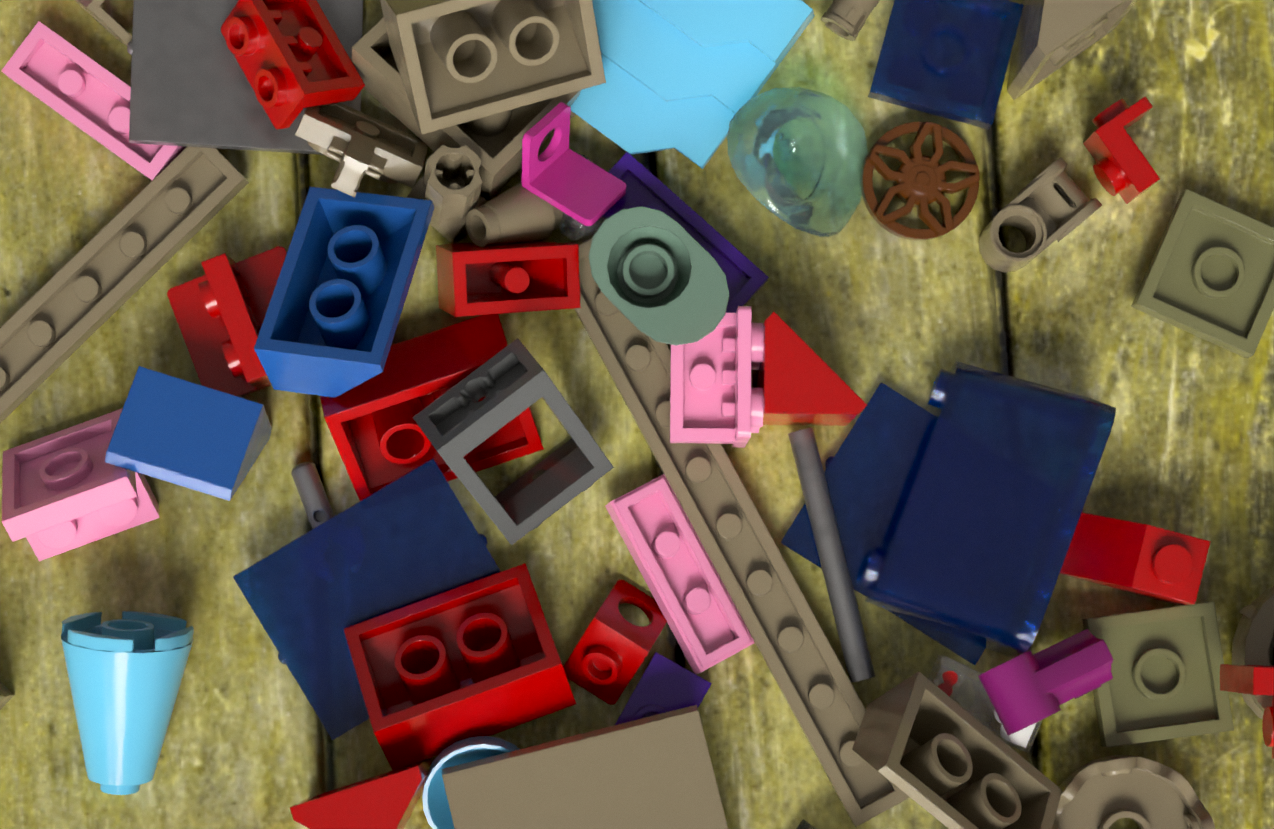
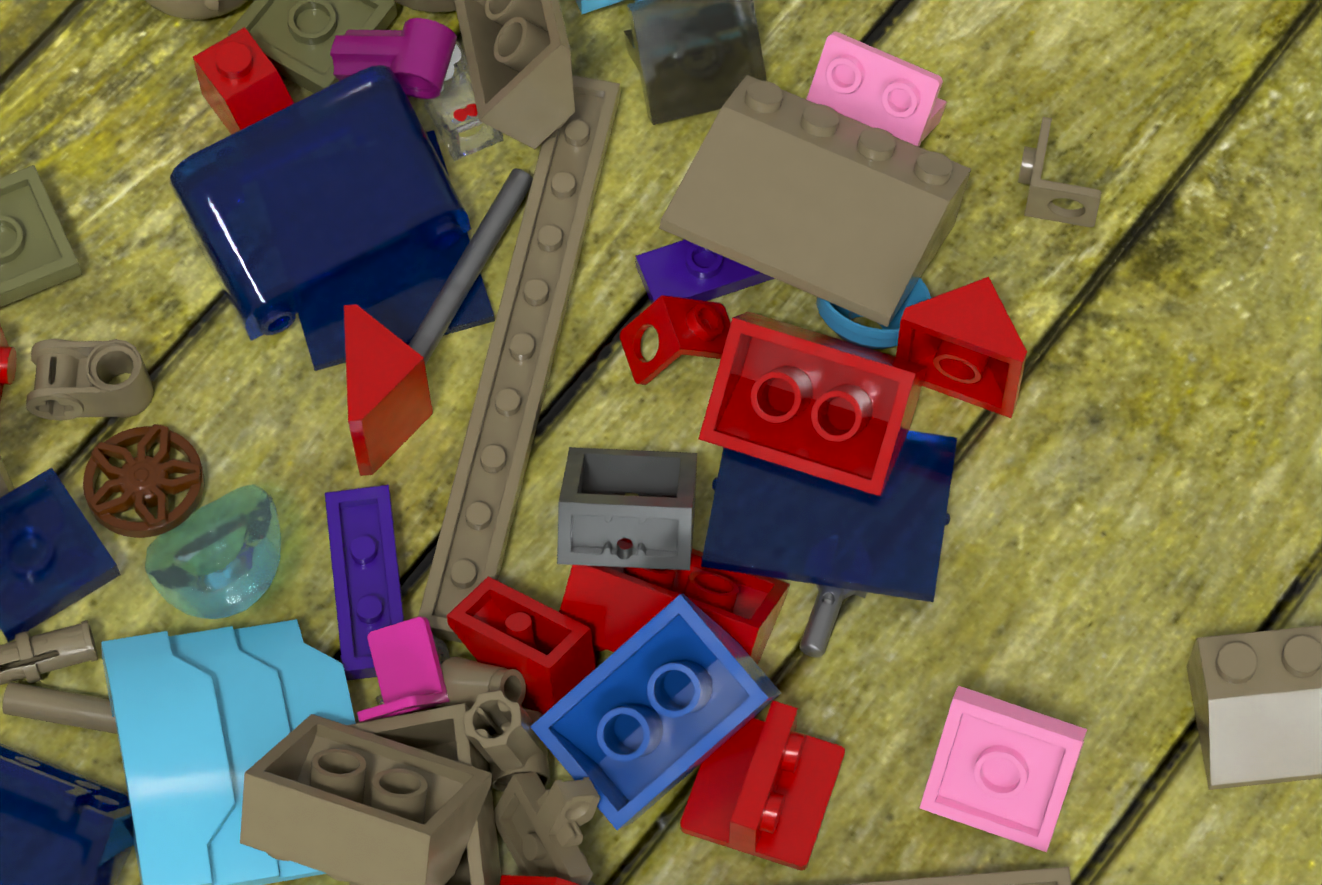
camera: 140 degrees left, 20 degrees down
medium azure cone [61,611,194,795] -> none
blue slope [105,366,272,501] -> none
sand green piece [588,206,730,346] -> none
bright pink tile [605,474,755,674] -> none
bright pink bracket [670,306,764,448] -> none

